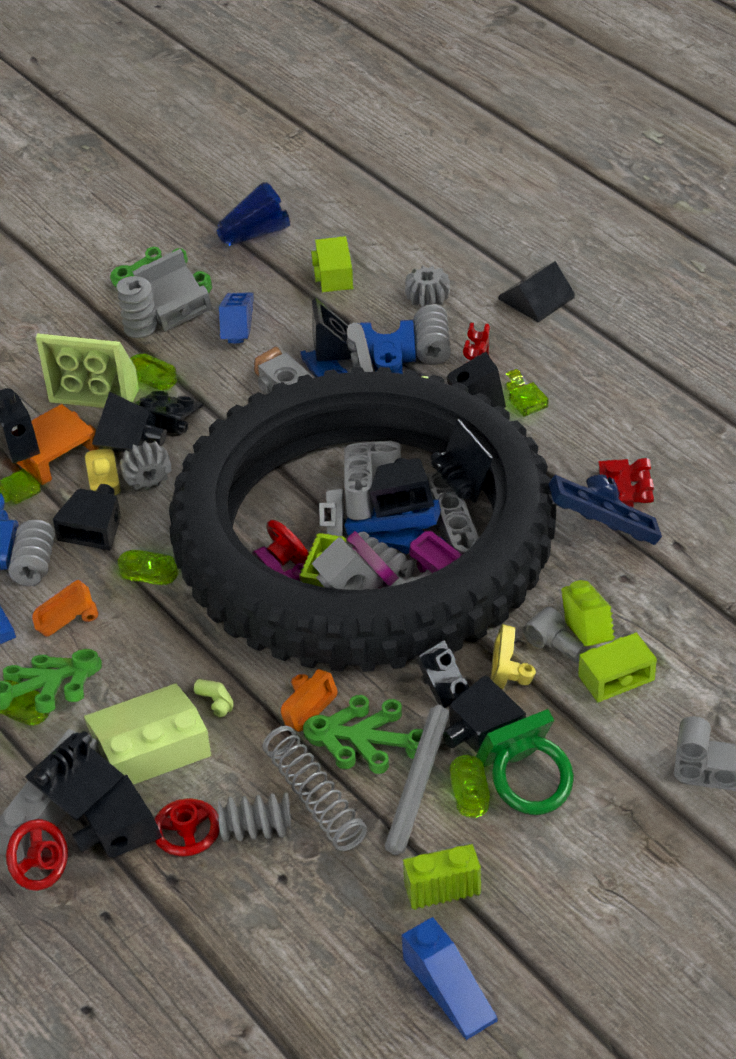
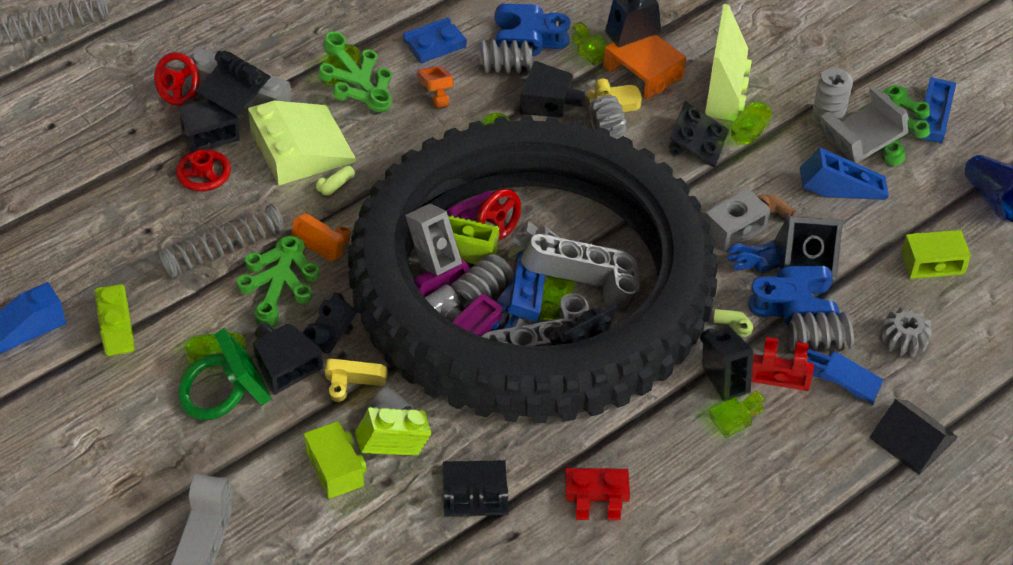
camera: 85 degrees right, 5 degrees up
black torso [92,392,167,453] -> none
light grey piece [218,792,291,842] -> none
magenta piece [346,531,399,586] -> none
light grey hinge [347,322,373,372] -> none
black torso [370,458,434,518] -> none
light grey axle [385,705,449,856] -> none
dark blue plate [549,474,662,545] -> none
none -> black hinge [443,460,508,516]
none -> blue arm [807,349,883,406]
none -> blue plate [916,77,956,143]

